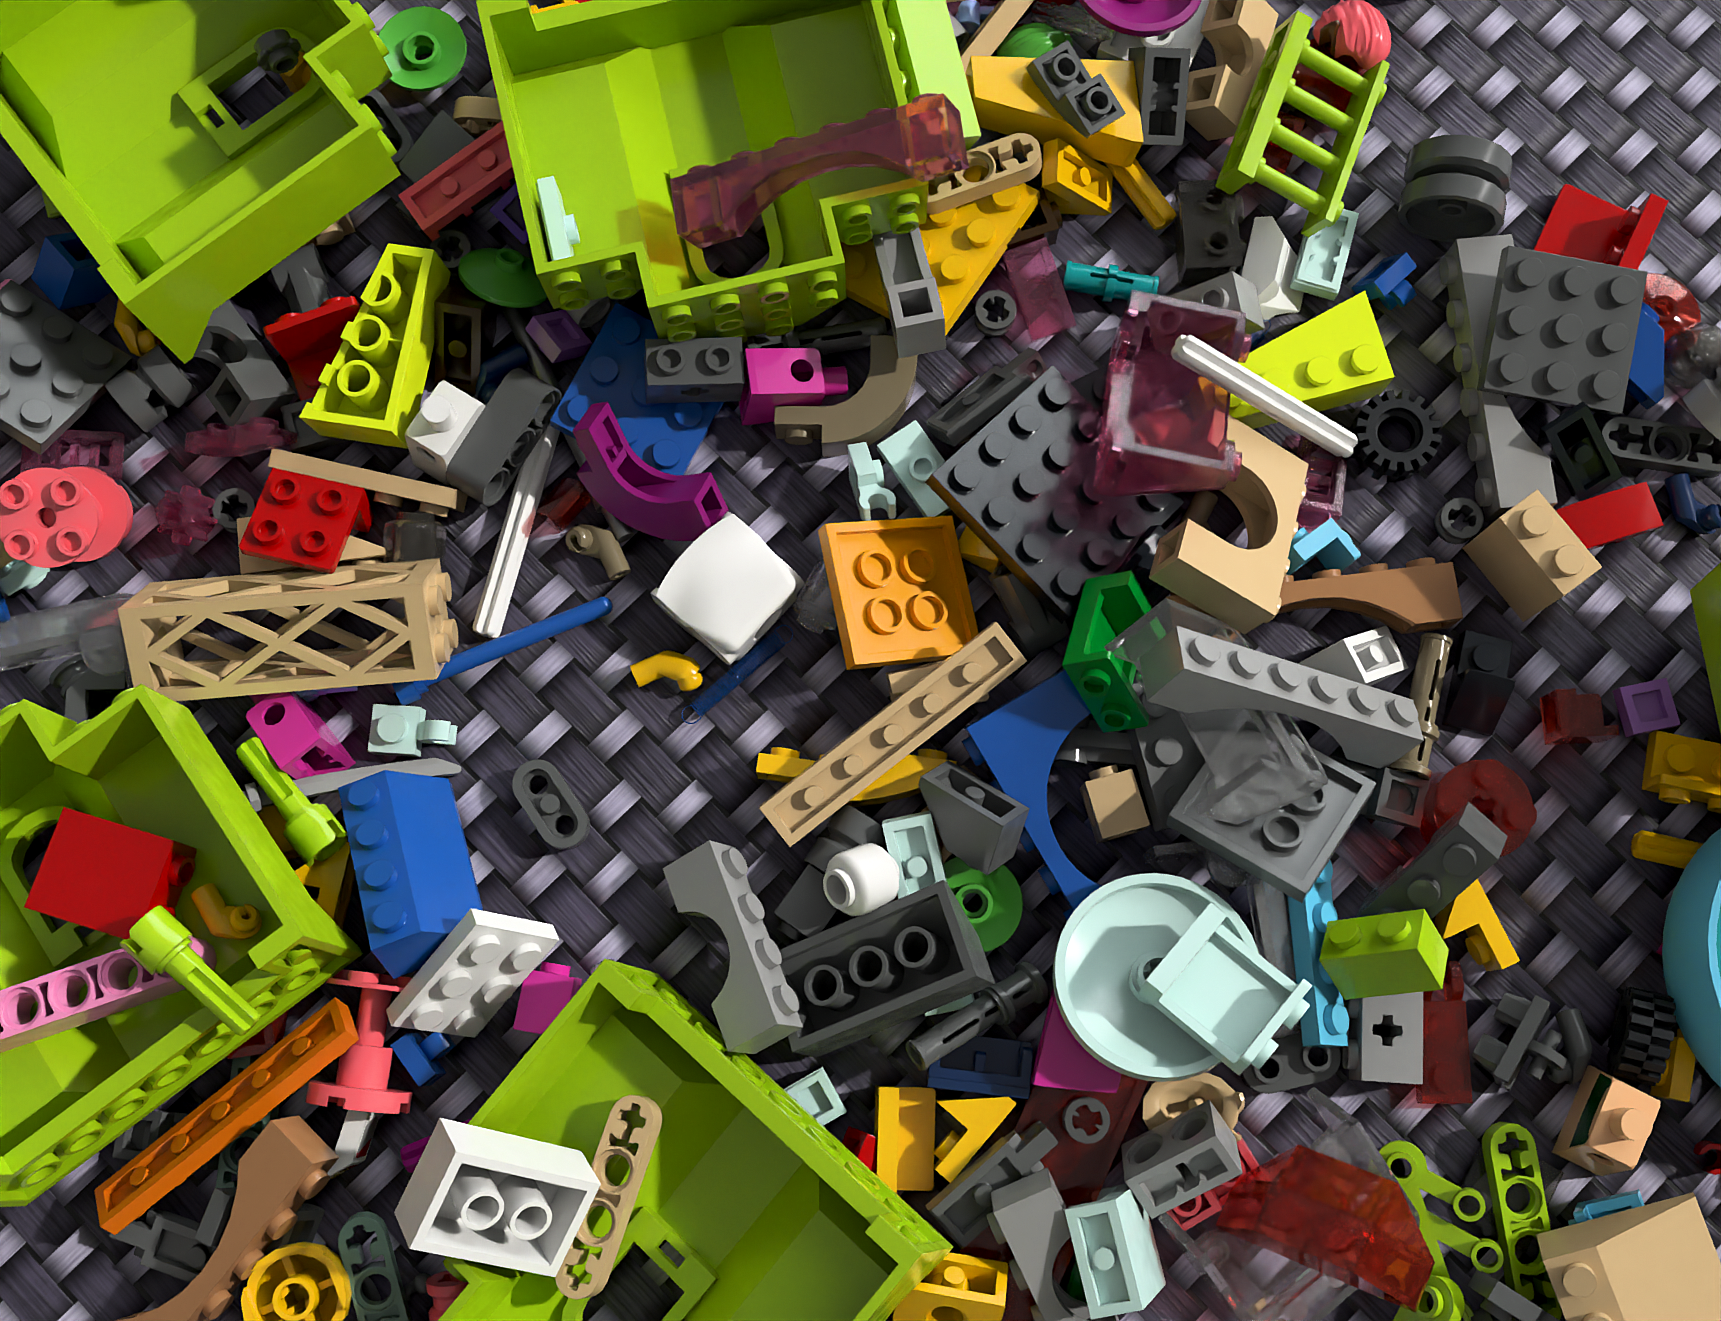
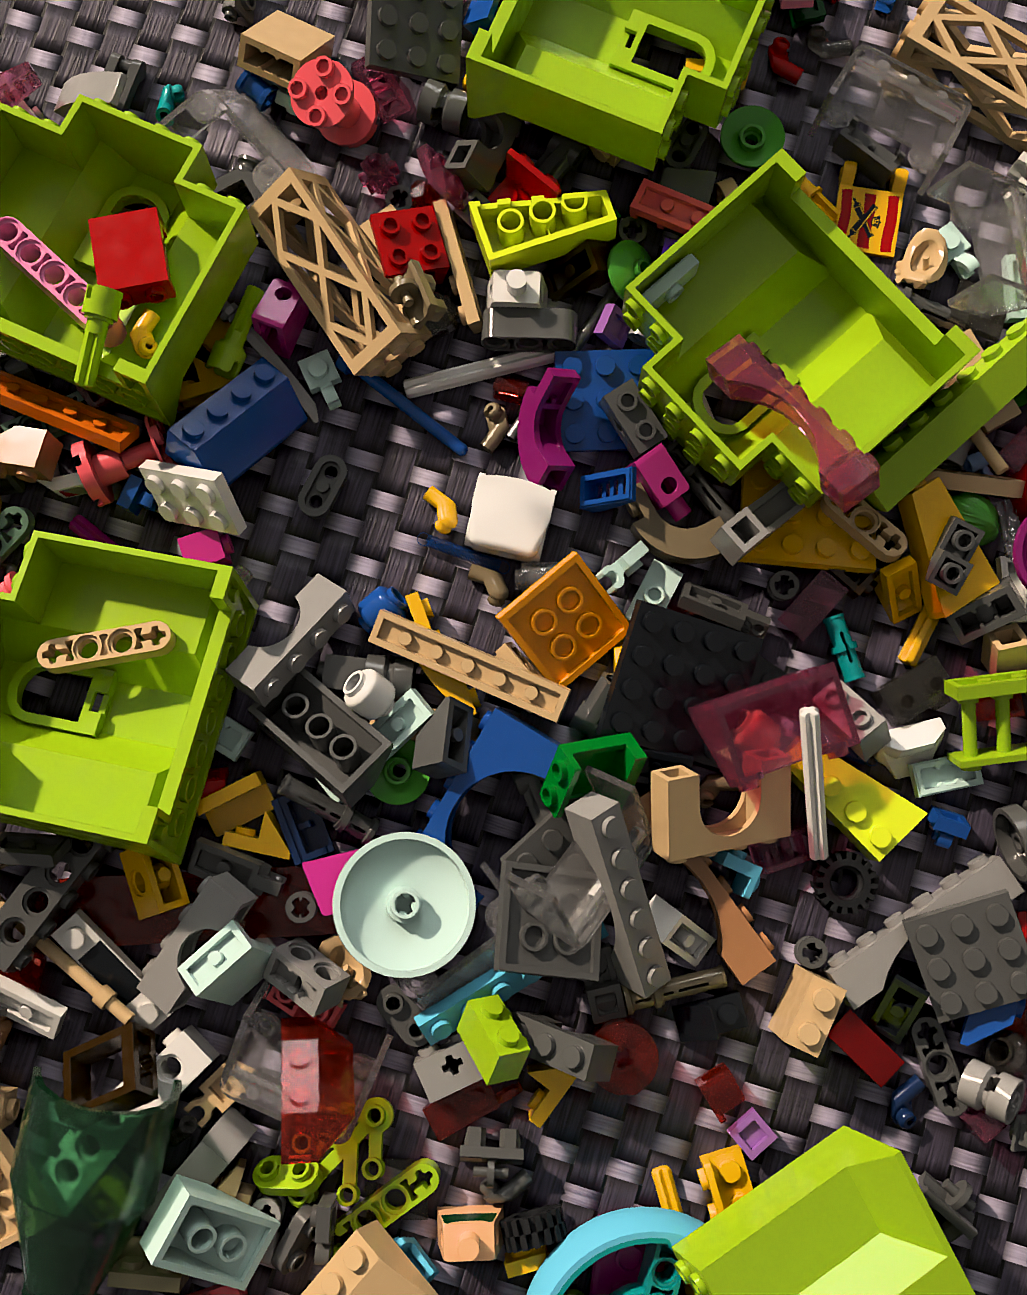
camera: 60 degrees right, 5 degrees up
dark grey plate [254,29,301,74] -> none
white brick [394,1118,601,1277] -> none
dark blue arm [475,343,529,405] -> none
tan brick [1080,765,1150,844] -> none
light aqua panel [1138,902,1312,1075] -> none
none -> blue head [358,586,408,634]
none -> dark tan hips [389,259,447,329]
none -> clear red plate [410,180,441,208]
none -> dark tan arm [468,564,509,607]
none -> blue slope [580,466,637,513]

